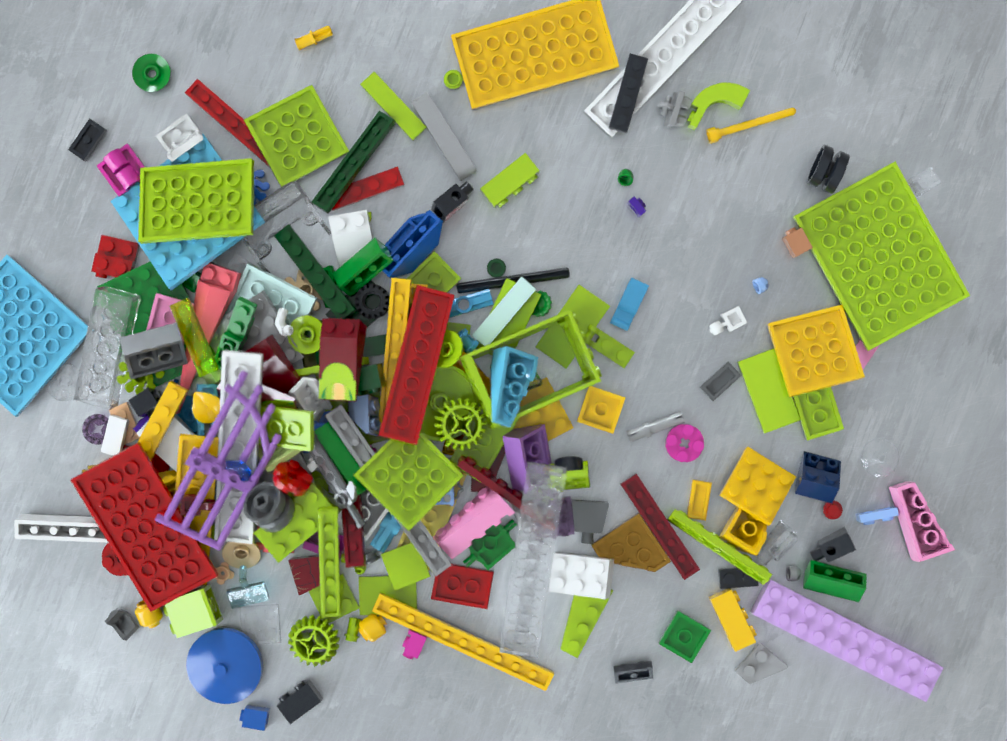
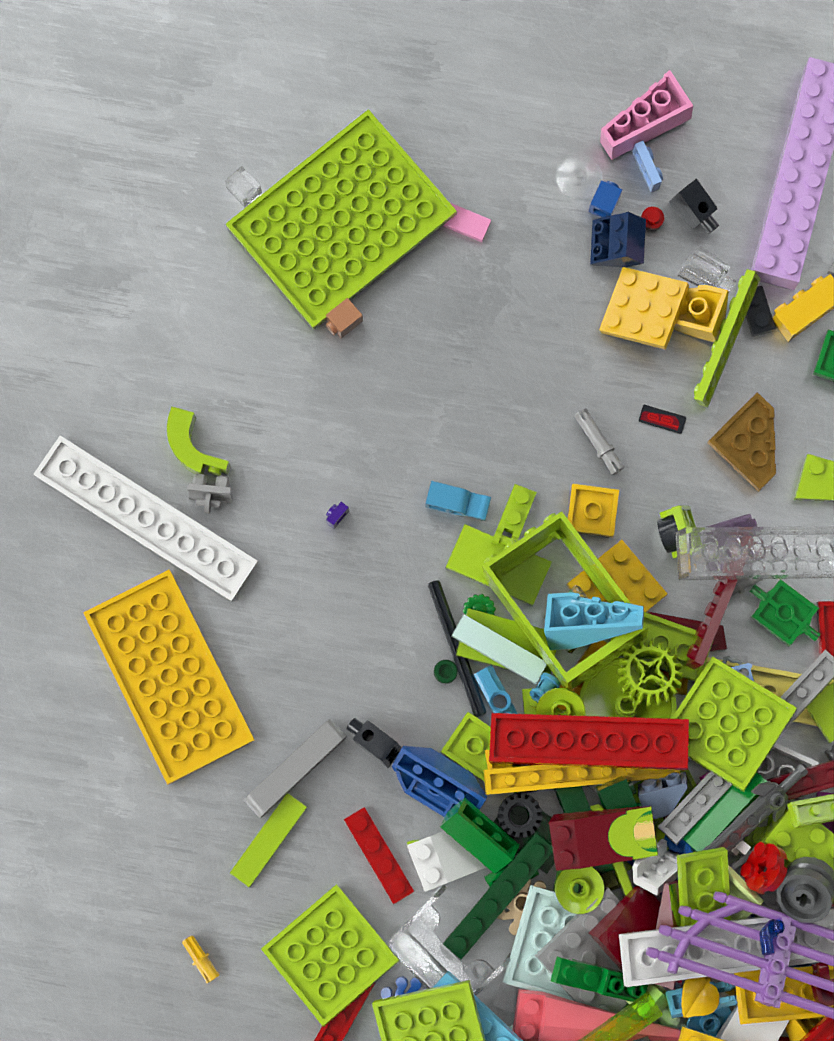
camera: 100 degrees left, 10 degrees down
white arm [275,308,293,337] -> none
dark green plate [312,111,396,214] -> none
medium azure piece [370,512,401,553] -> none
bright pink wedge [433,487,515,559] -> none
lime plate [444,70,463,89] -> none
lime brick [480,153,540,208] -> none
medium lavender slope [503,424,552,492] -> none
white brick [549,552,614,599] -> none
dark grey torso [571,499,609,544] -> none
black plate [609,53,648,134] -> none
green hinge [618,169,634,186] -> none
dark red plate [620,474,700,580] -> none
dark pink plate [665,424,704,462] -> none
yellow tile [687,479,712,521] -> none
dark grey tile [700,361,741,401] -> none
yellow piece [706,107,796,144] -> none
white plate [709,306,747,335] -> none
lime tile [737,348,800,434] -> none
light blue hinge [752,277,769,294] -> none
yellow plate [767,305,865,397] -> none
light grey hinge [786,566,801,581] -> none
lime plate [793,387,844,441] -> none
green brick [803,560,867,602] -> none
black wheel [807,144,850,194] -> none
none -> blue brick [588,180,623,218]
none -> sticker [639,404,686,434]

